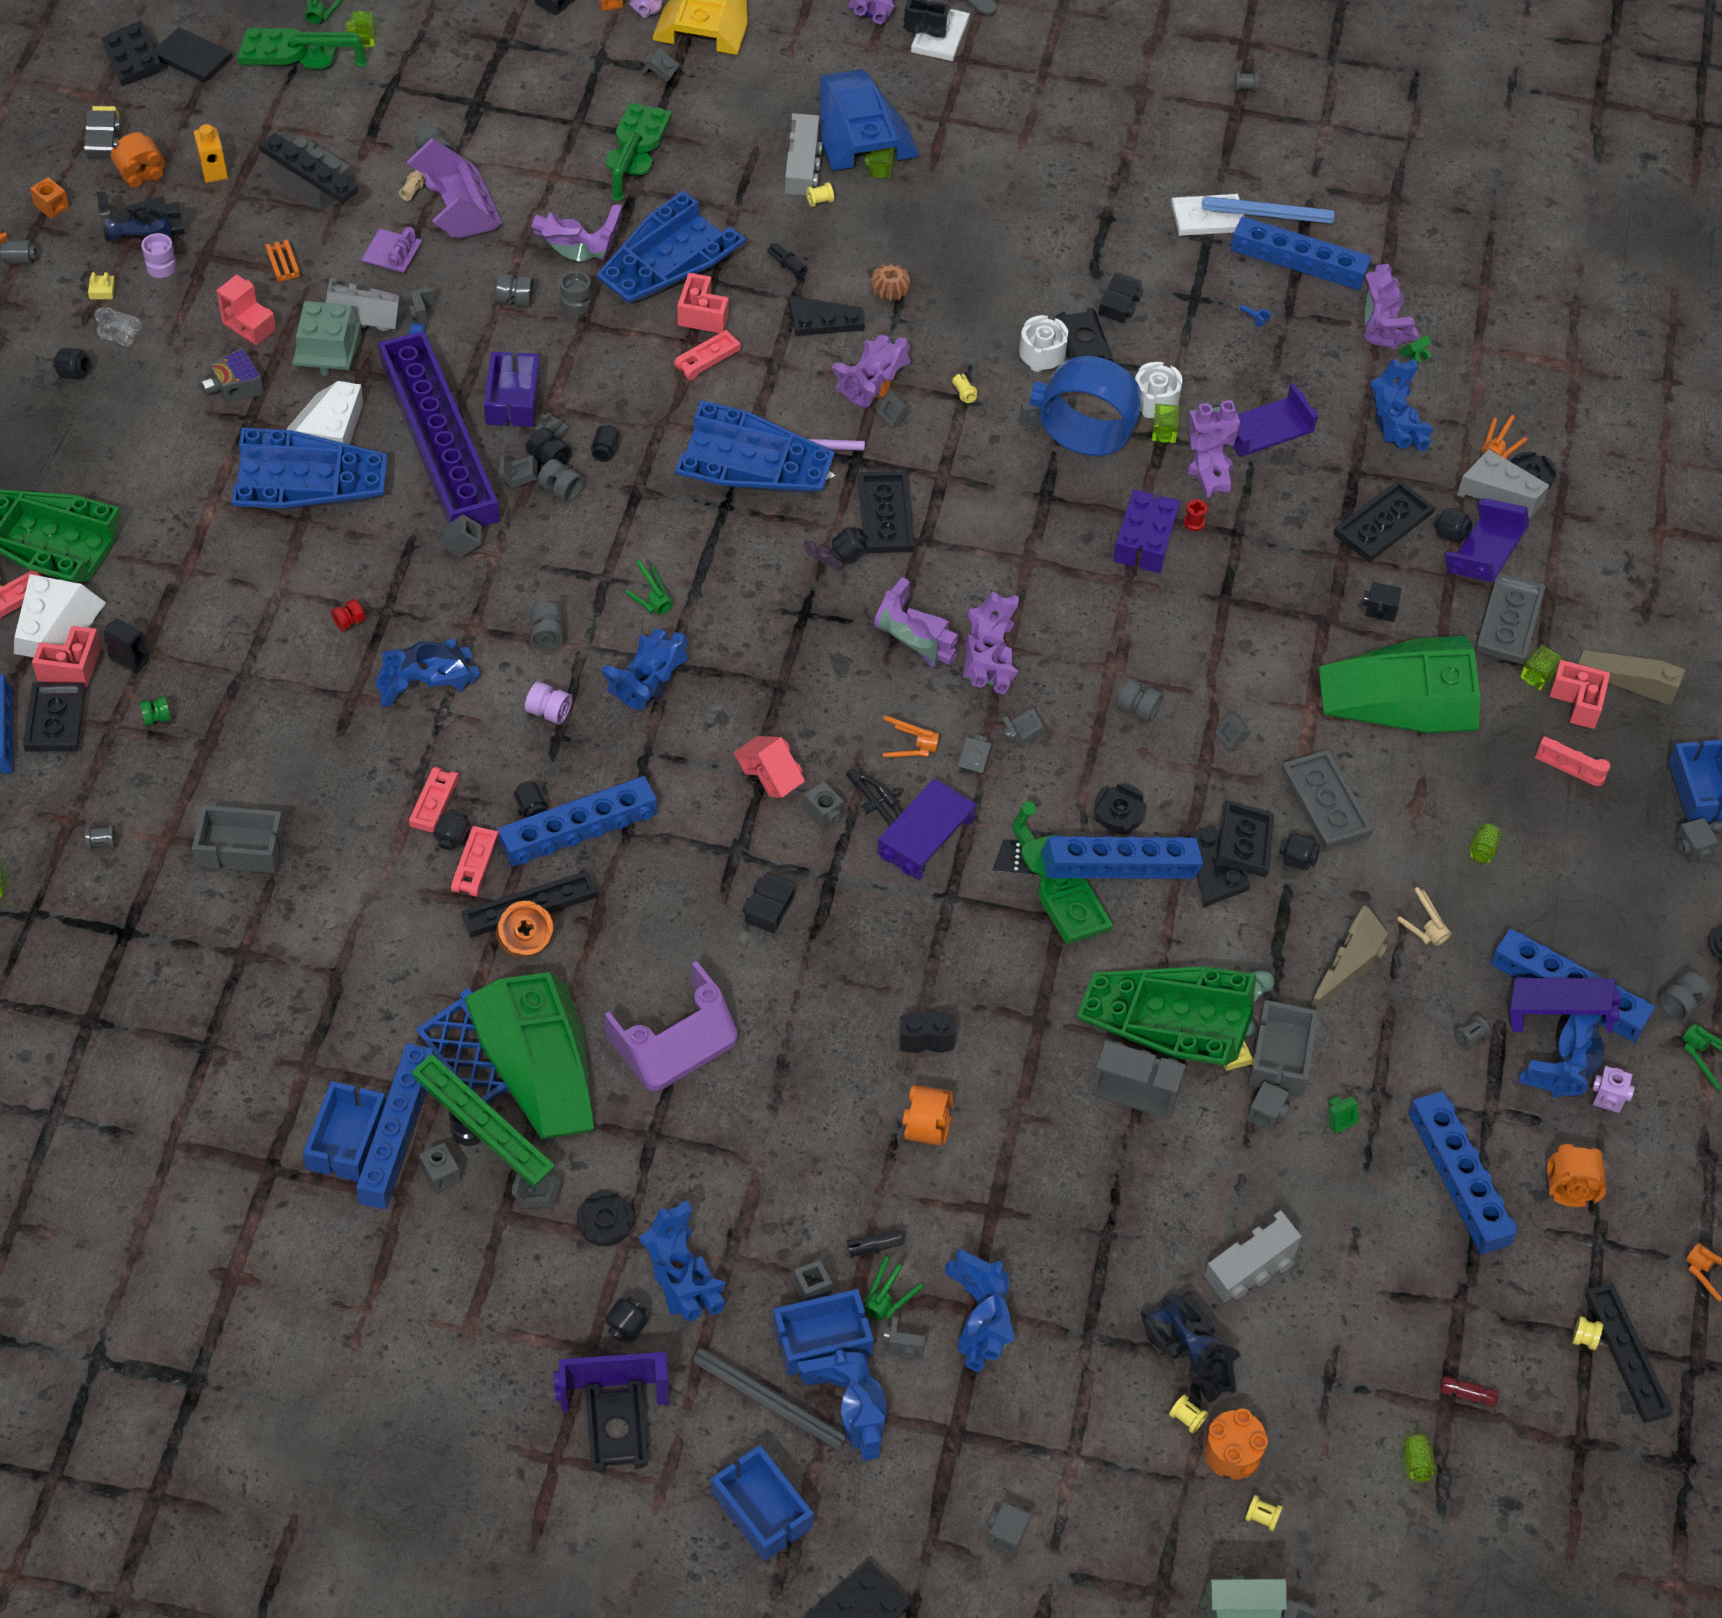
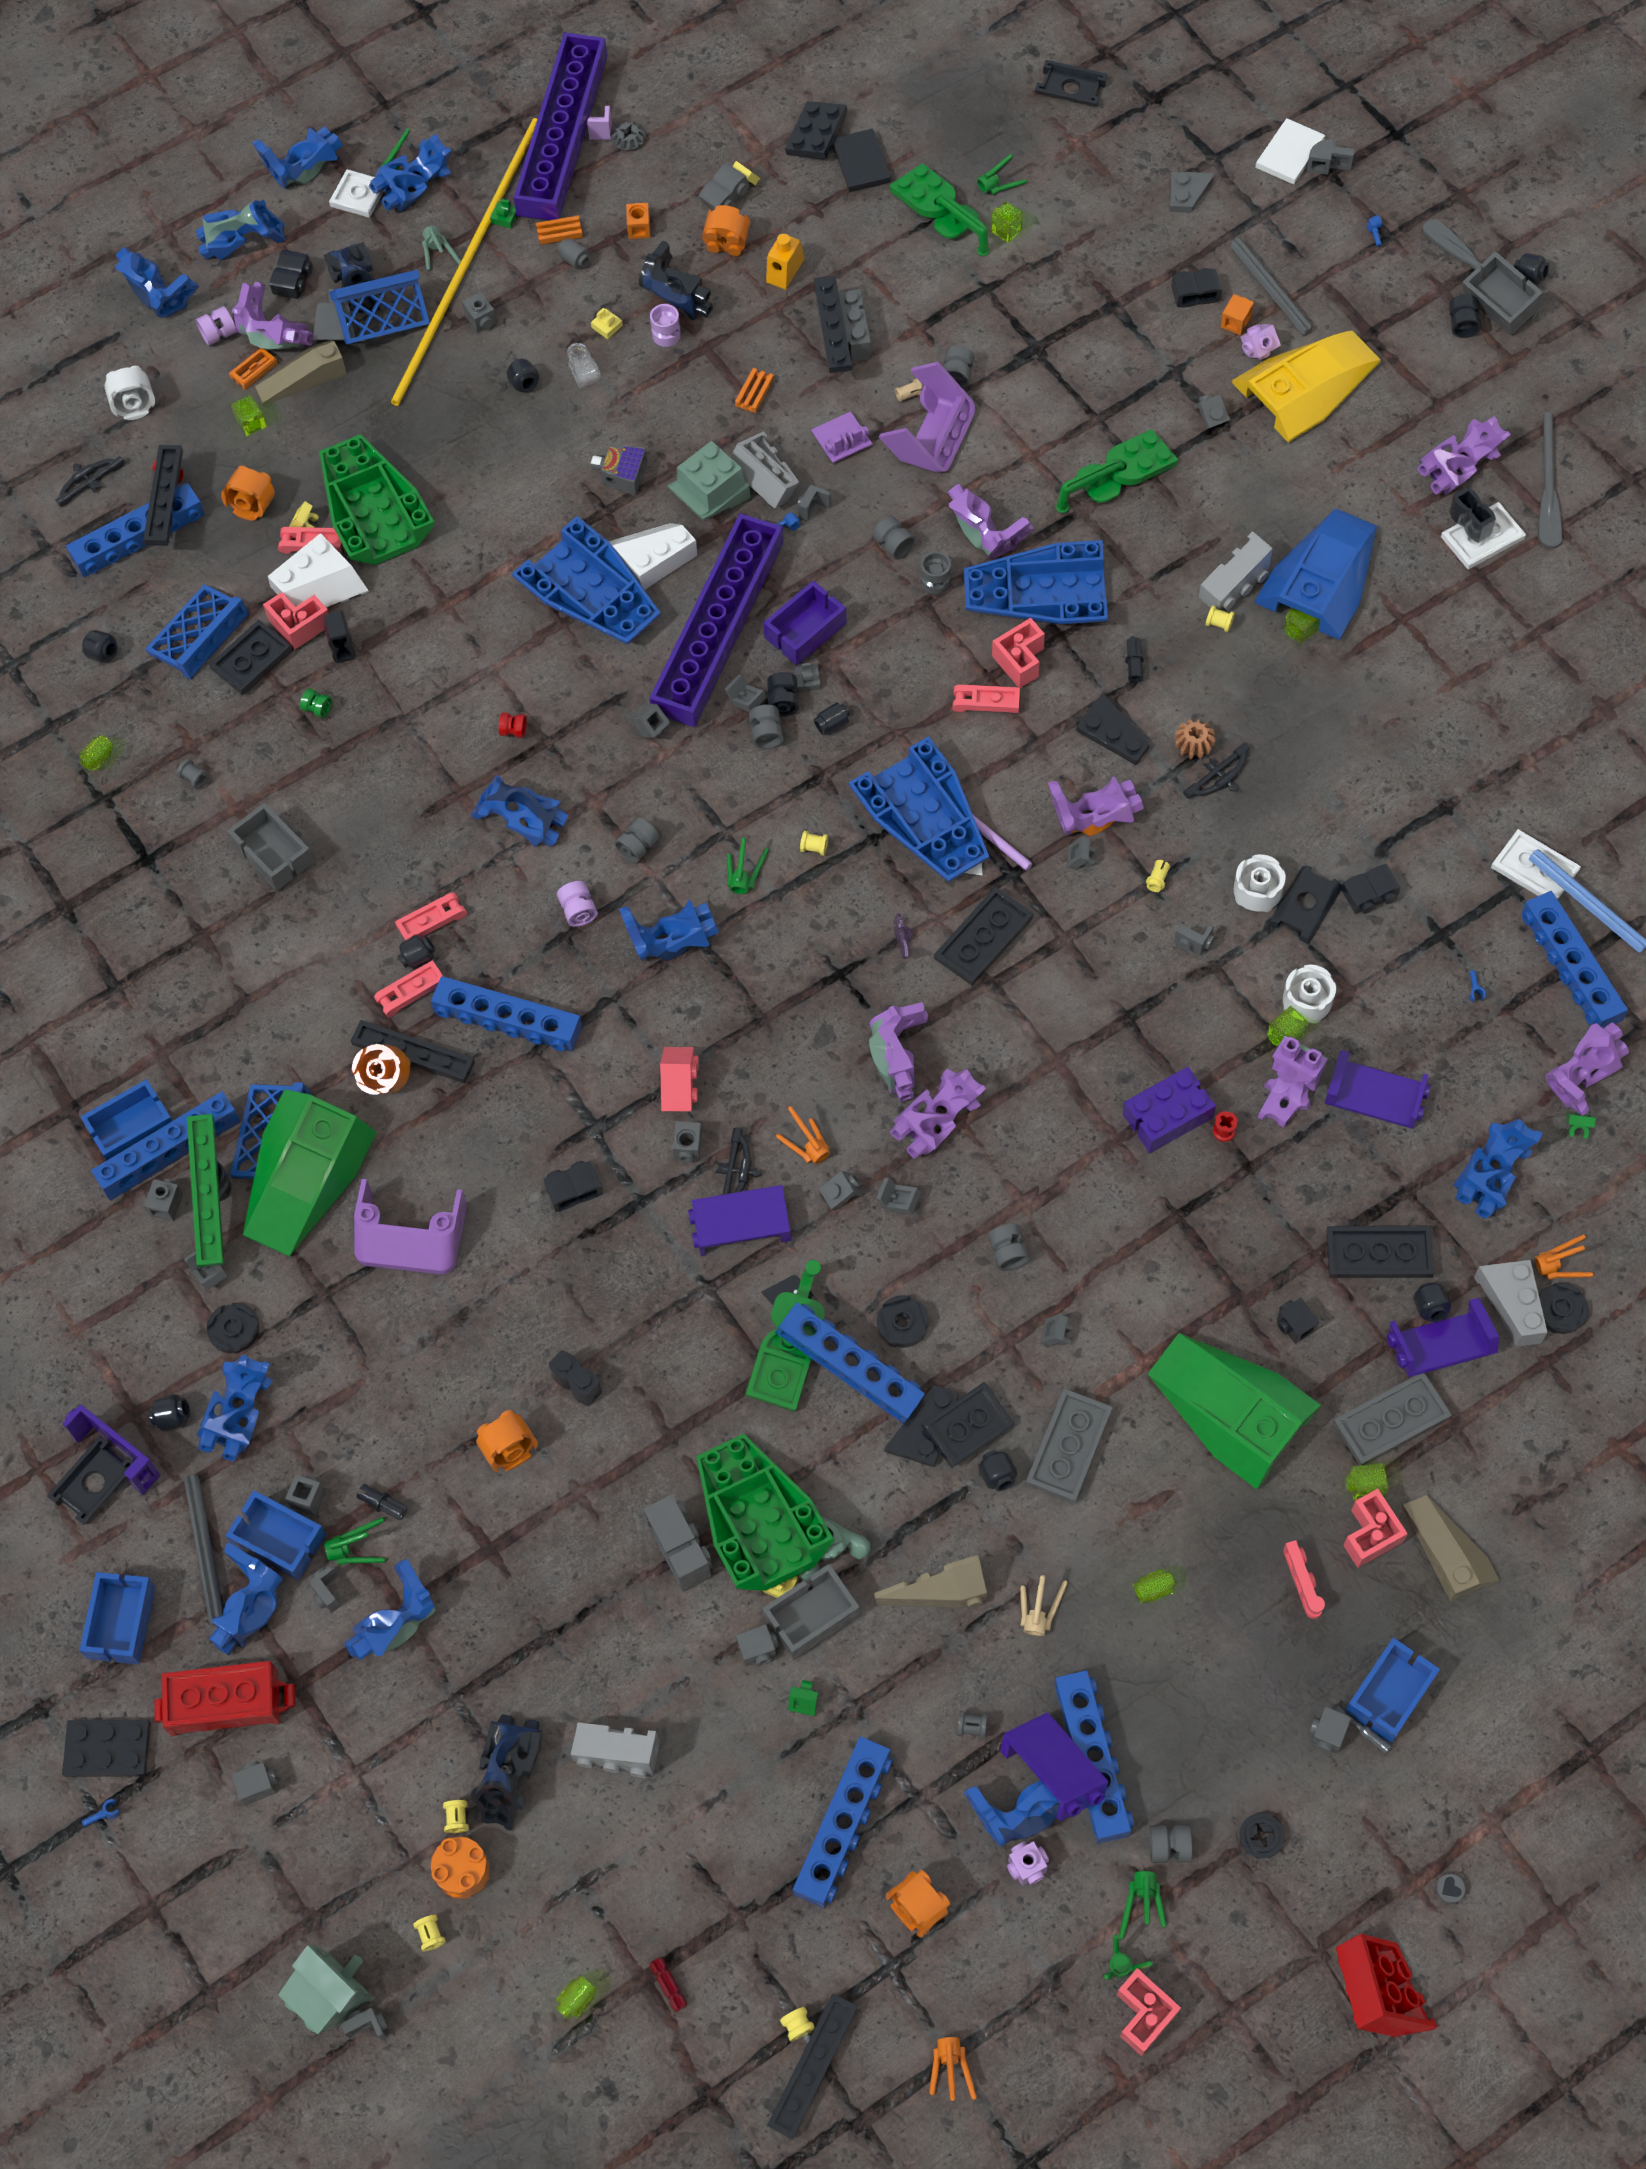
camera: 50 degrees right, 10 degrees up
coral brick [216,275,276,346] -> none
black brick [514,782,548,818] -> none
black head [831,527,868,564] -> none
blue cylinder [1030,356,1142,456] -> none
none -> red container [154,1661,295,1737]
none -> light yellow bush [800,830,828,856]
none -> black piece [1183,742,1250,799]

